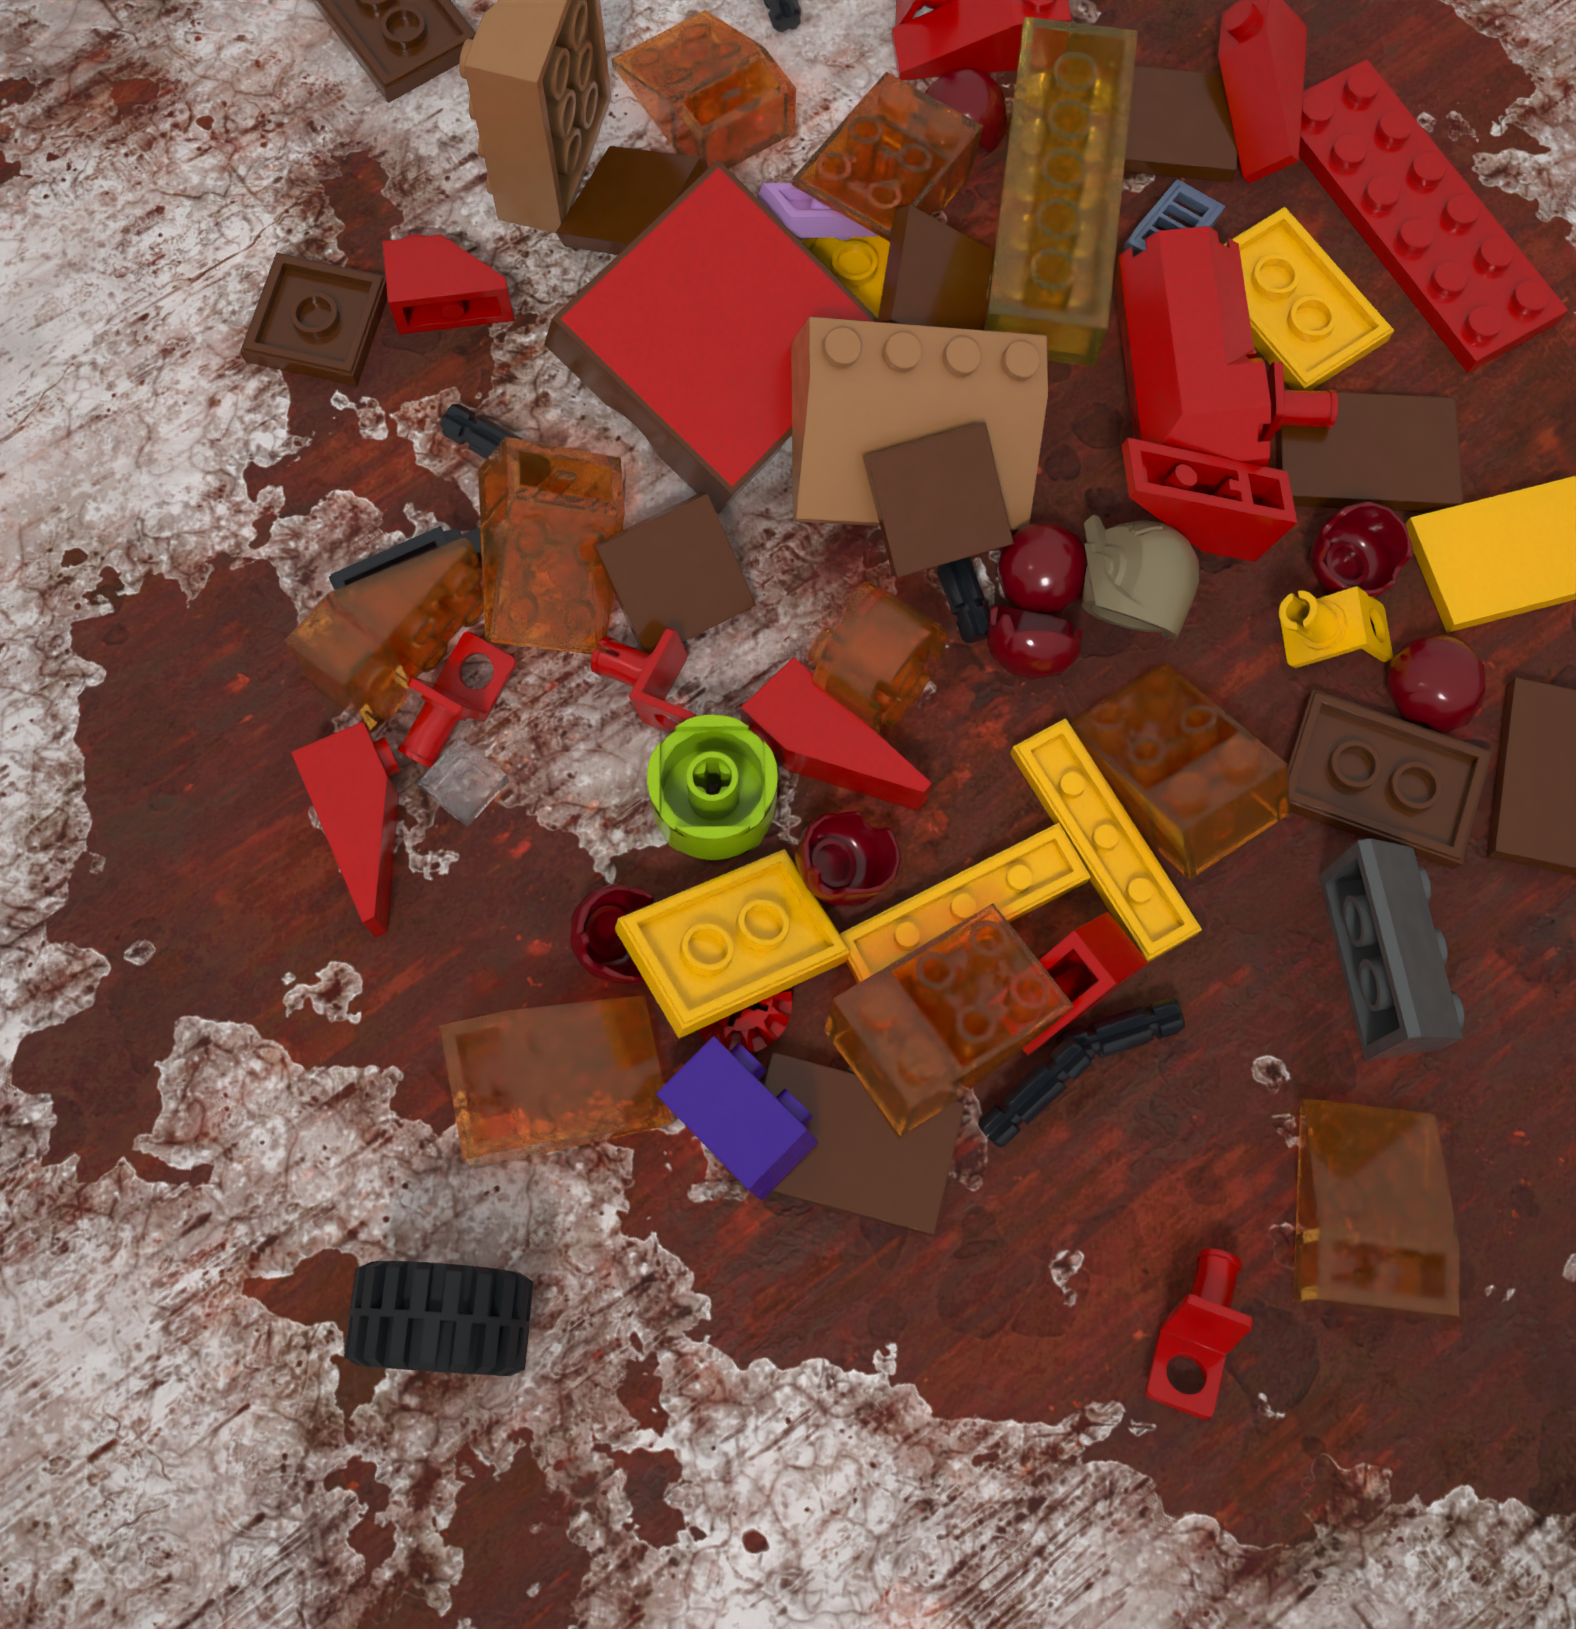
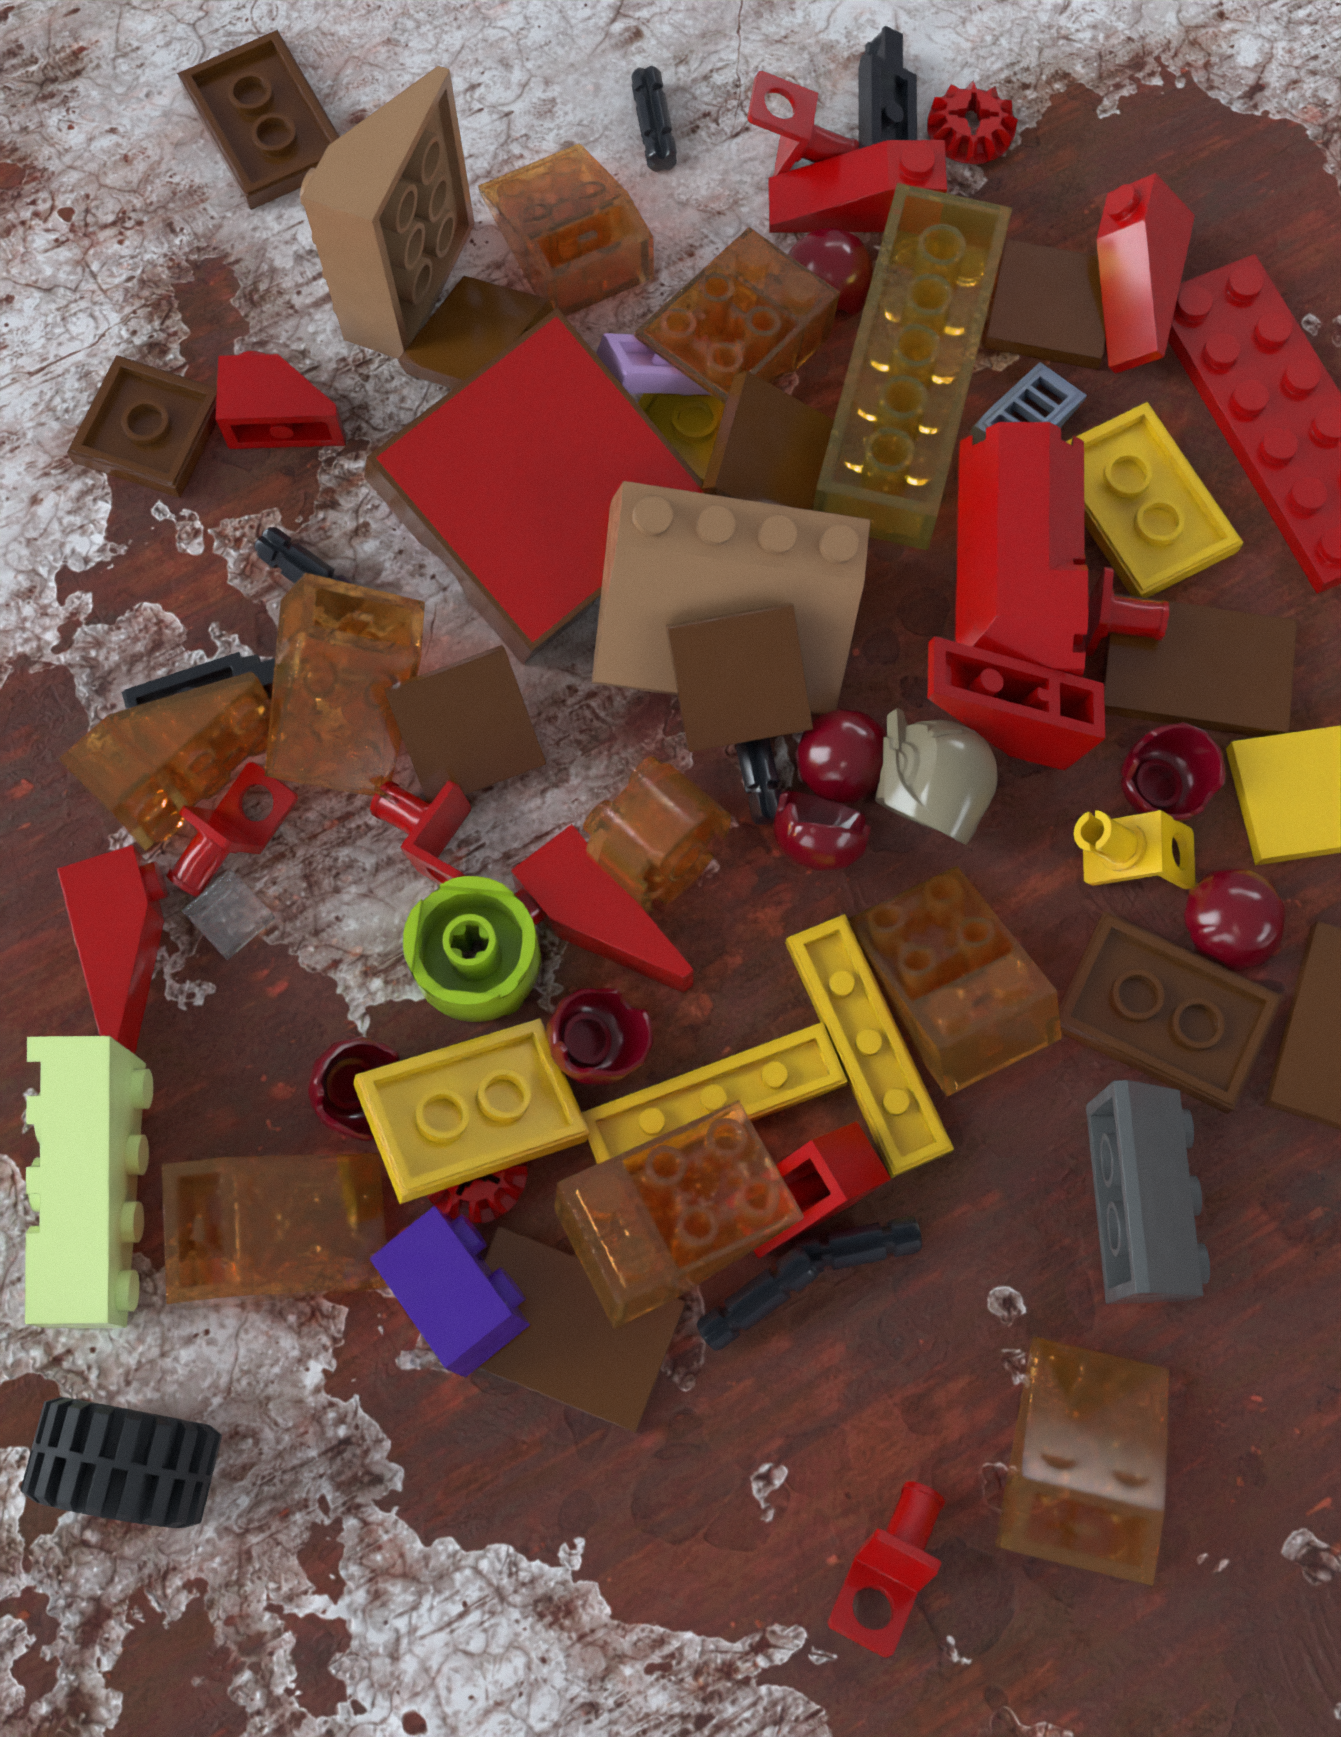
camera: 10 degrees right, 0 degrees up
none -> yellowish green wedge [25,1036,153,1329]

